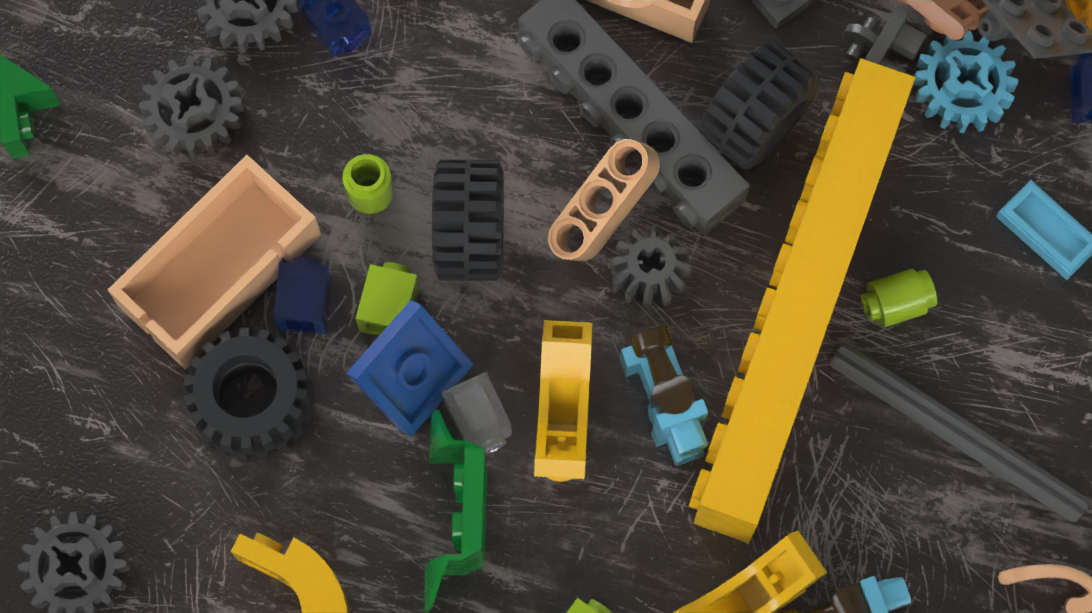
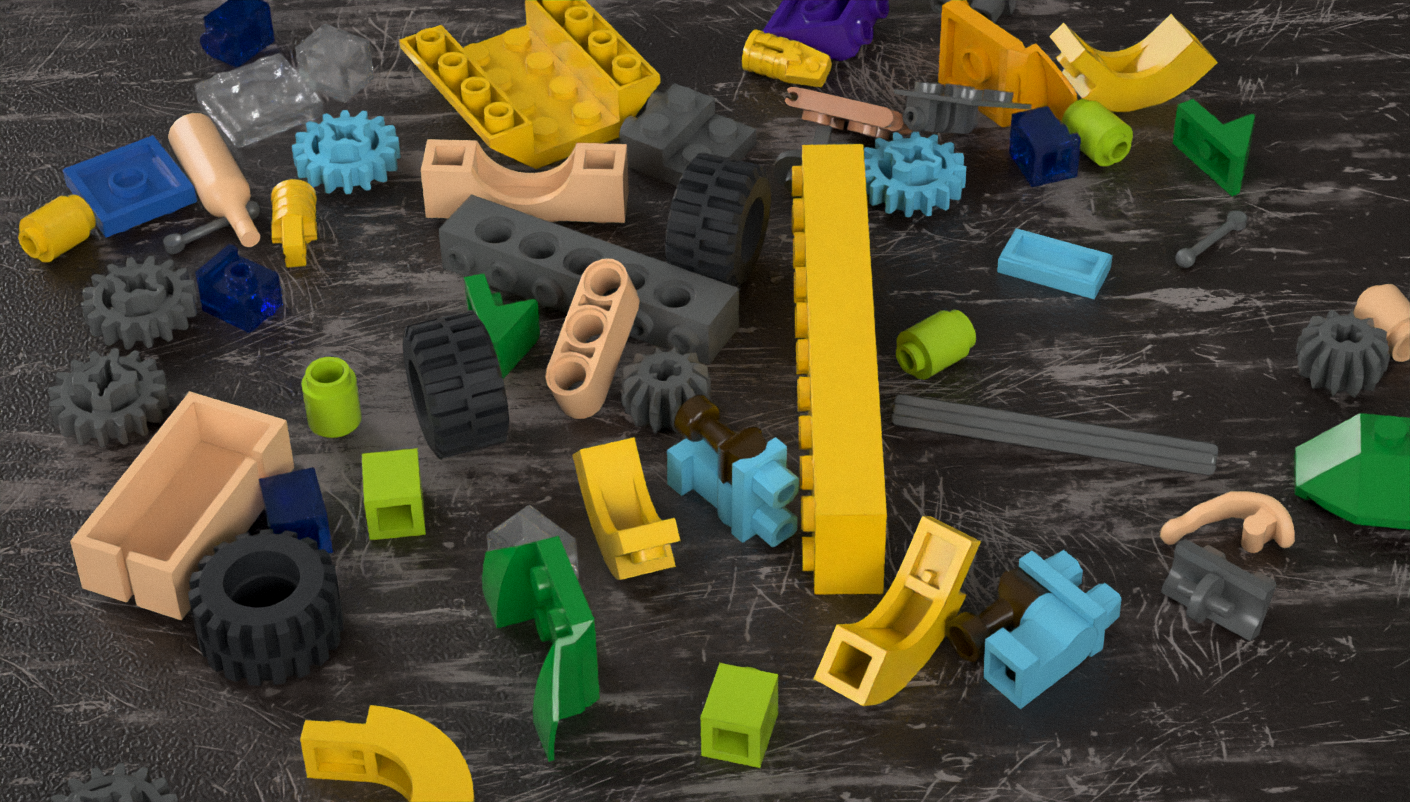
camera: 20 degrees left, 30 degrees down
blue plate [346,300,474,437] -> none
none -> green slope [464,273,540,379]

